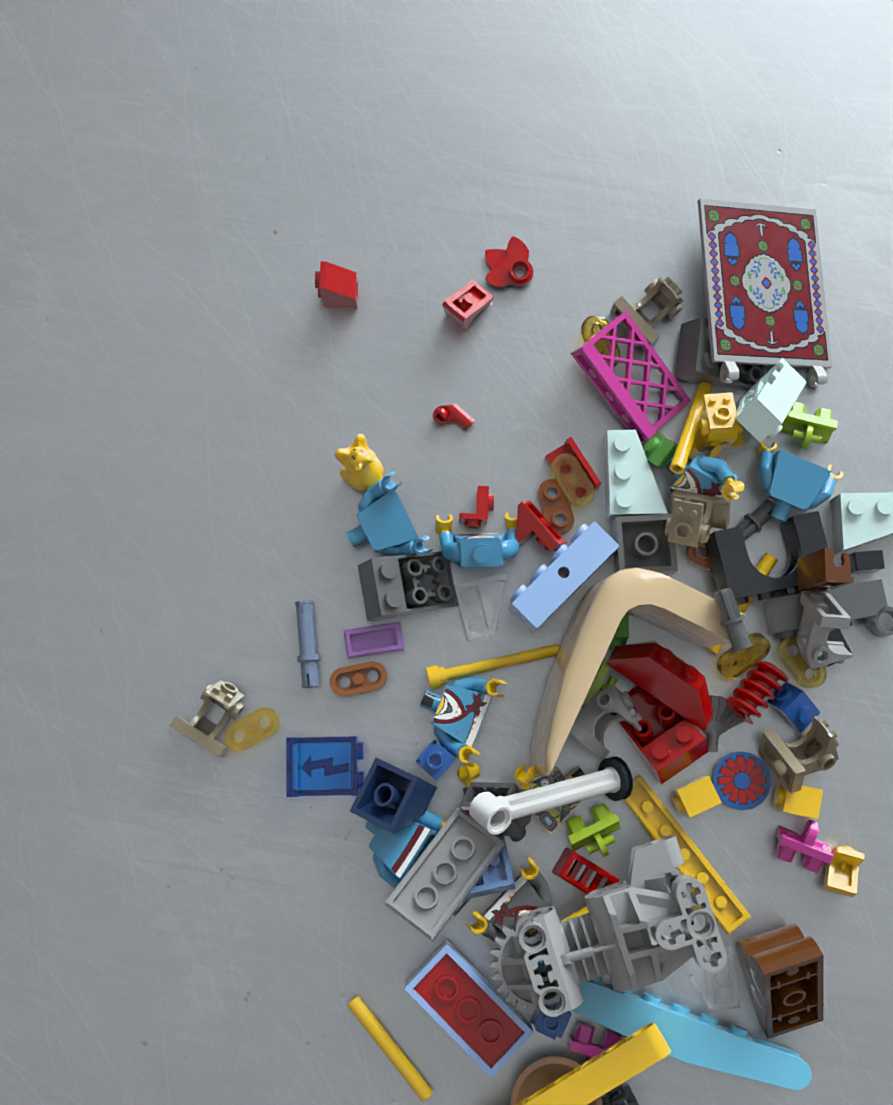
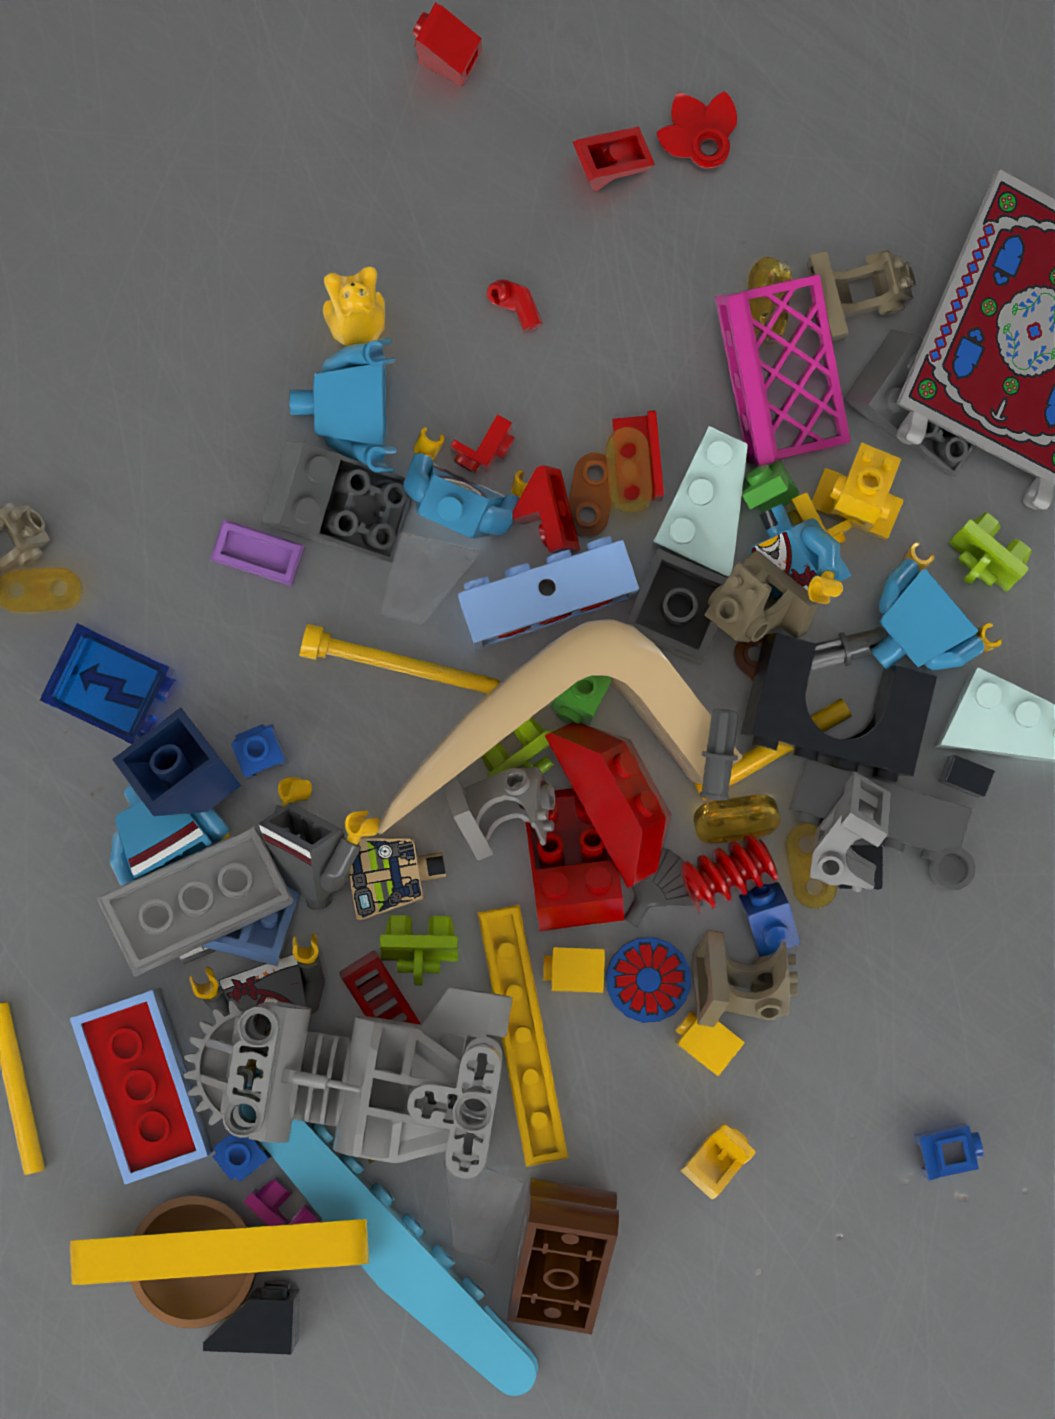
camera: 25 degrees right, 5 degrees up
sand blue pin [295,600,320,688] -> none
dark orange plate [330,661,387,697] -> none
torso [420,677,506,767] -> none
white piece [469,756,633,835] -> none
yellow piece [670,382,712,474] -> none
light aqua wedge [735,358,806,443] -> none
dark pink hips [776,820,834,873] -> none
reddish brown hinge [797,548,854,592] -> none

